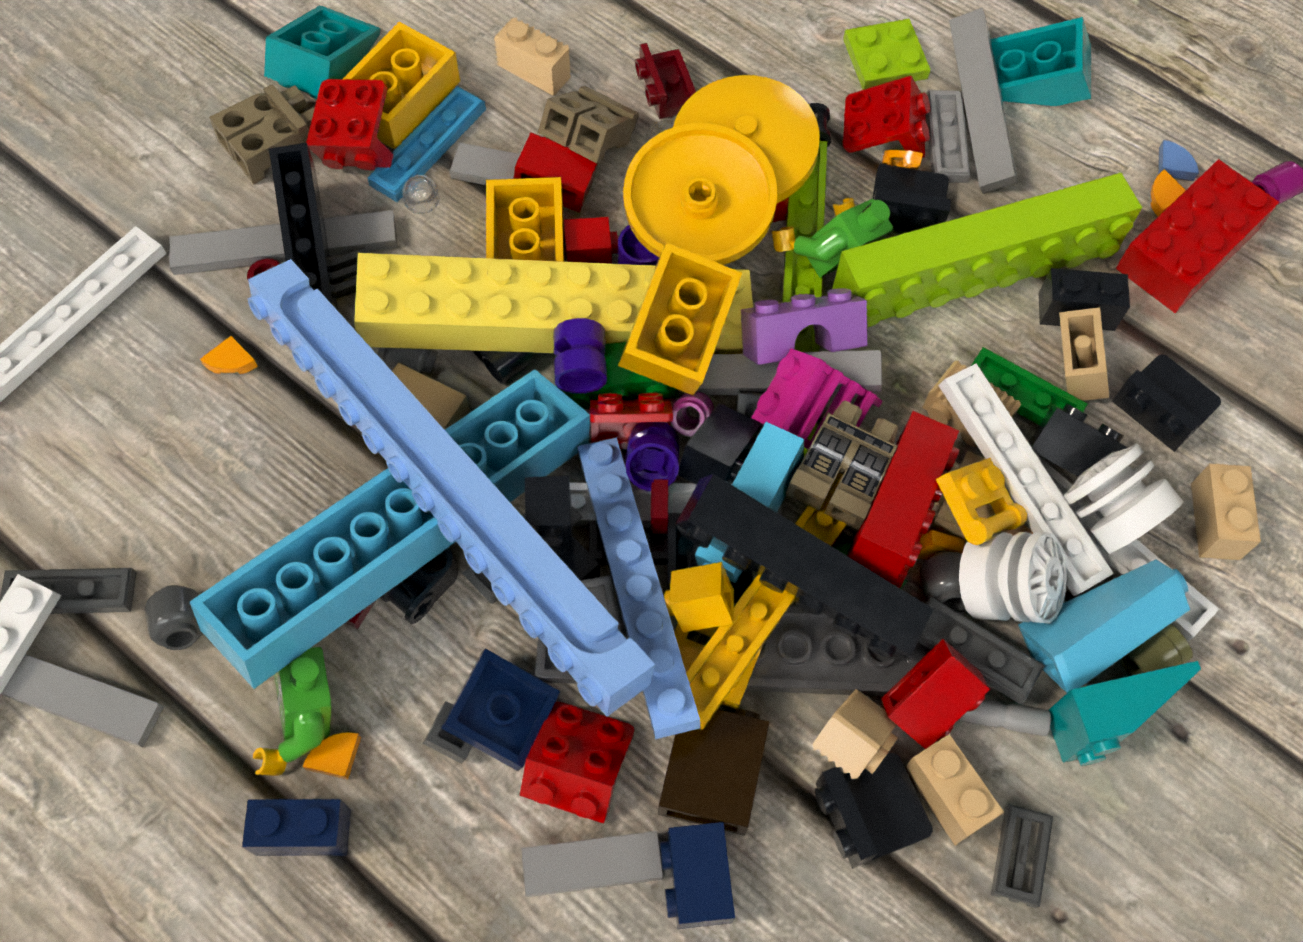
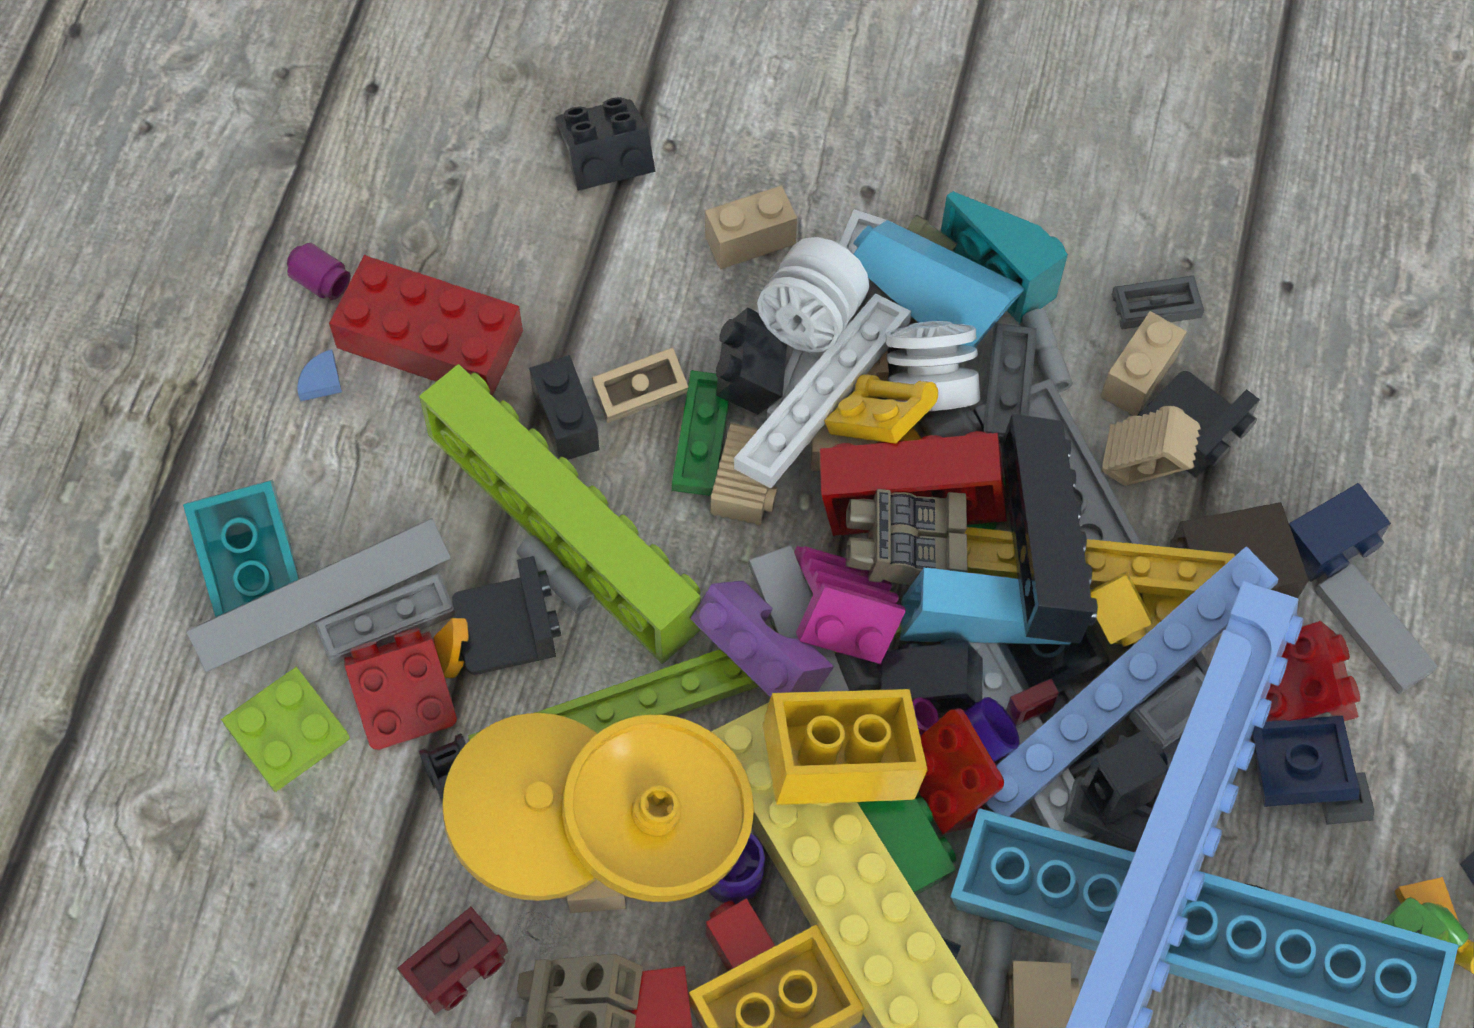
camera: 115 degrees left, 0 degrees up
dark purple wheel [553,318,607,393] -> none
bright green torso [772,198,893,278] -> none
red brick [881,639,990,749] -> none
black bracket [1112,354,1221,452] -> none
light orange tile [1150,169,1186,216] -> none

